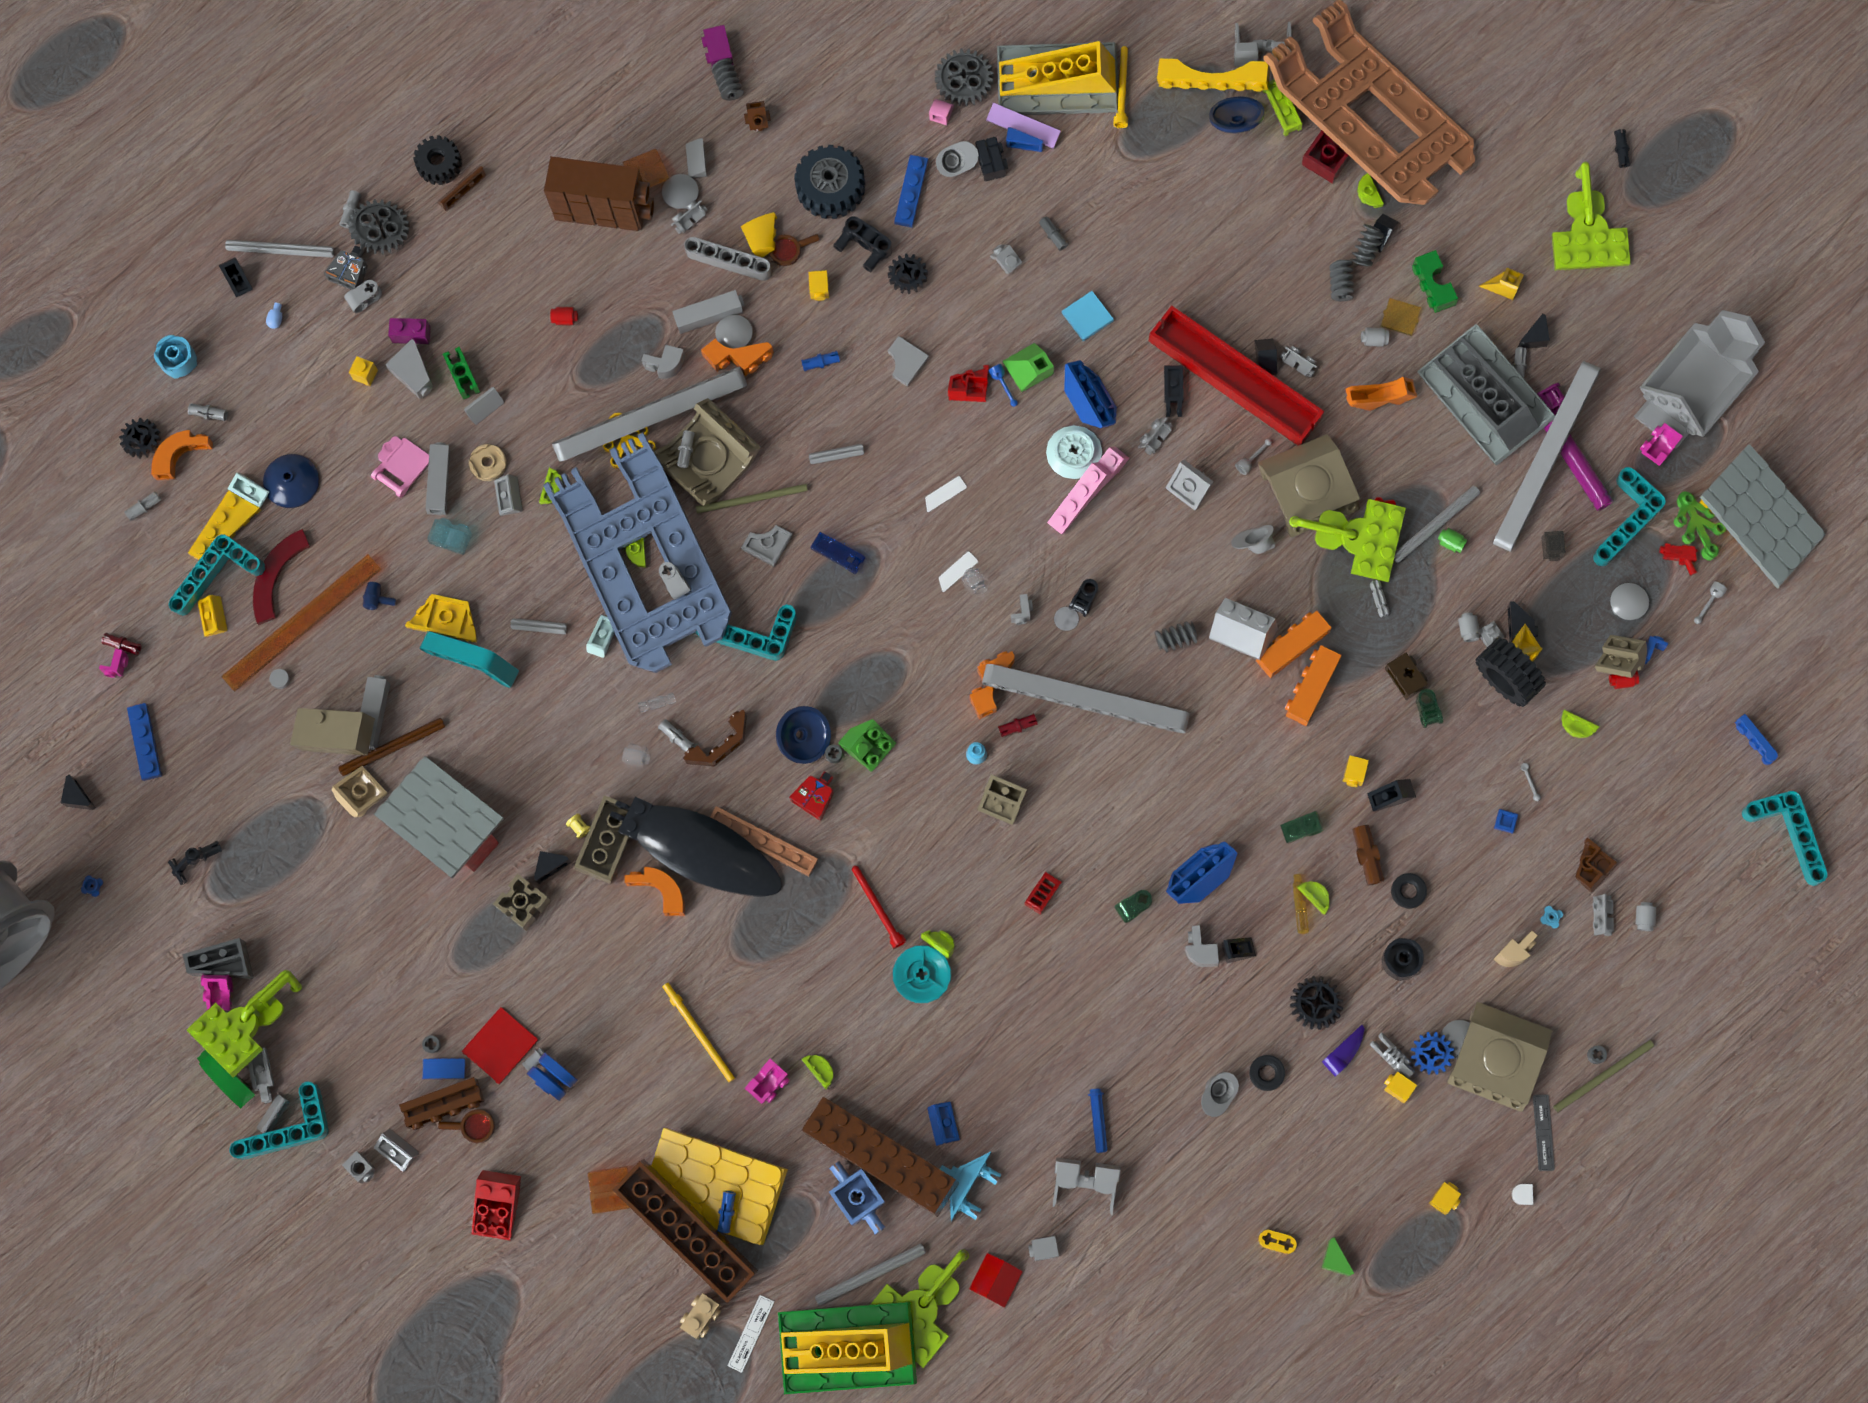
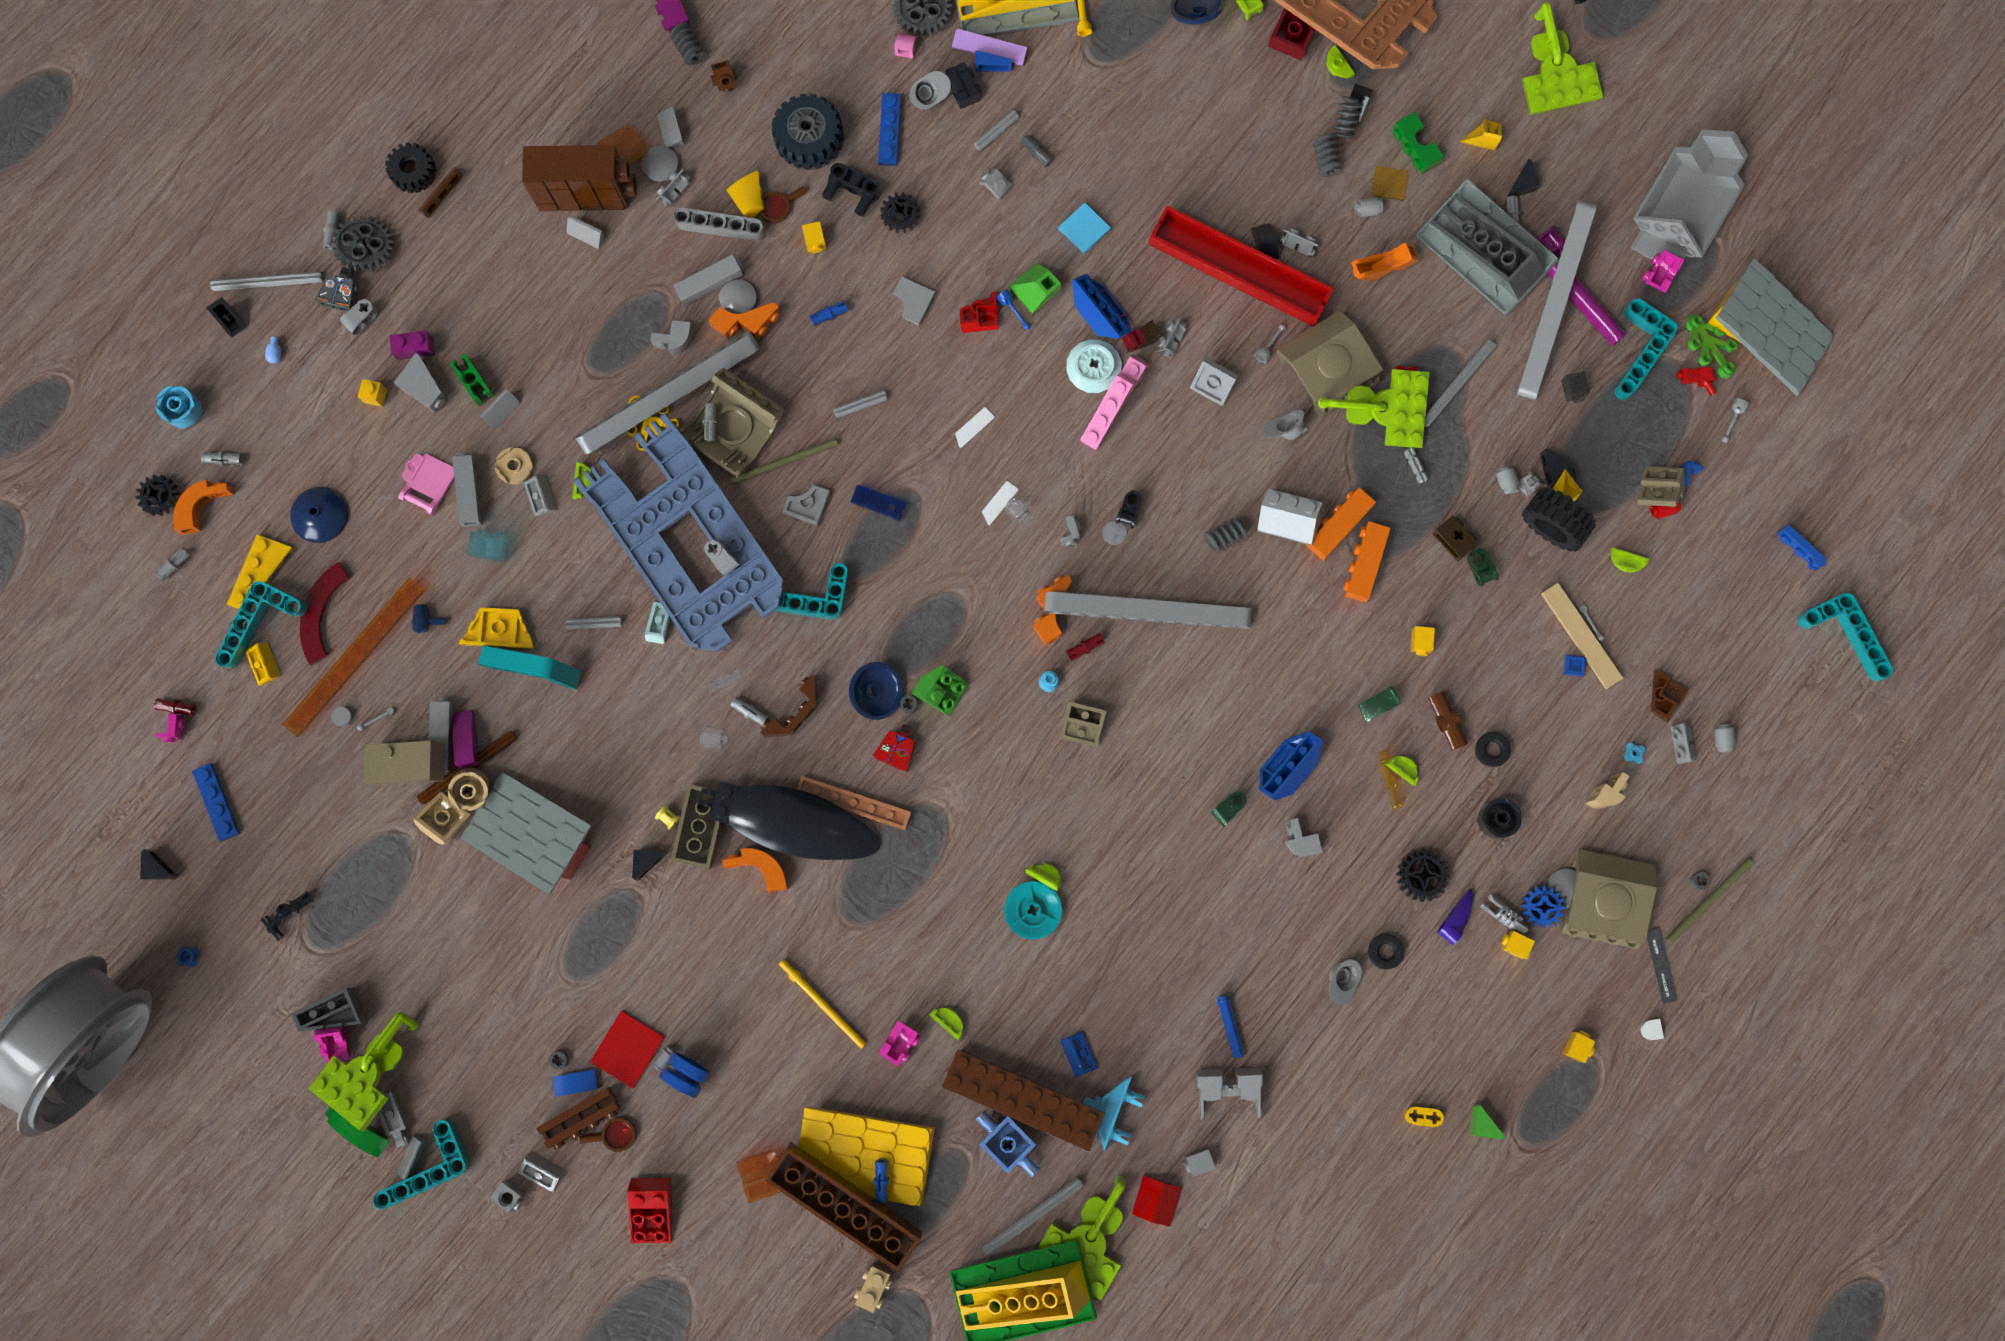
camera: 15 degrees left, 5 degrees up
light aqua slope [228,473,269,508] -> none
dark tan brick [493,874,551,931] -> none
red brick [550,307,578,325] -> none
lime plate [625,537,646,568] -> none
white sticker [728,1295,774,1373] -> none
red piece [852,865,907,949] -> none
red slope [1024,872,1062,915] -> none
black hinge [1164,365,1183,417] -> none
black slope [1222,937,1256,964] -> none
black slope [1367,779,1416,812] -> none
bright green brick [1438,527,1467,553] -> none
light grey dish [1610,583,1649,620] -> none
none -> light grey hinge [357,707,395,731]
none -> tan brick [448,768,490,811]
none -> magenta slope [453,709,479,768]
none -> light grey slope [567,215,605,249]
none -> light grey axle [974,110,1019,151]
none -> leg [1122,320,1160,352]
none -> tan tile [1541,583,1623,689]

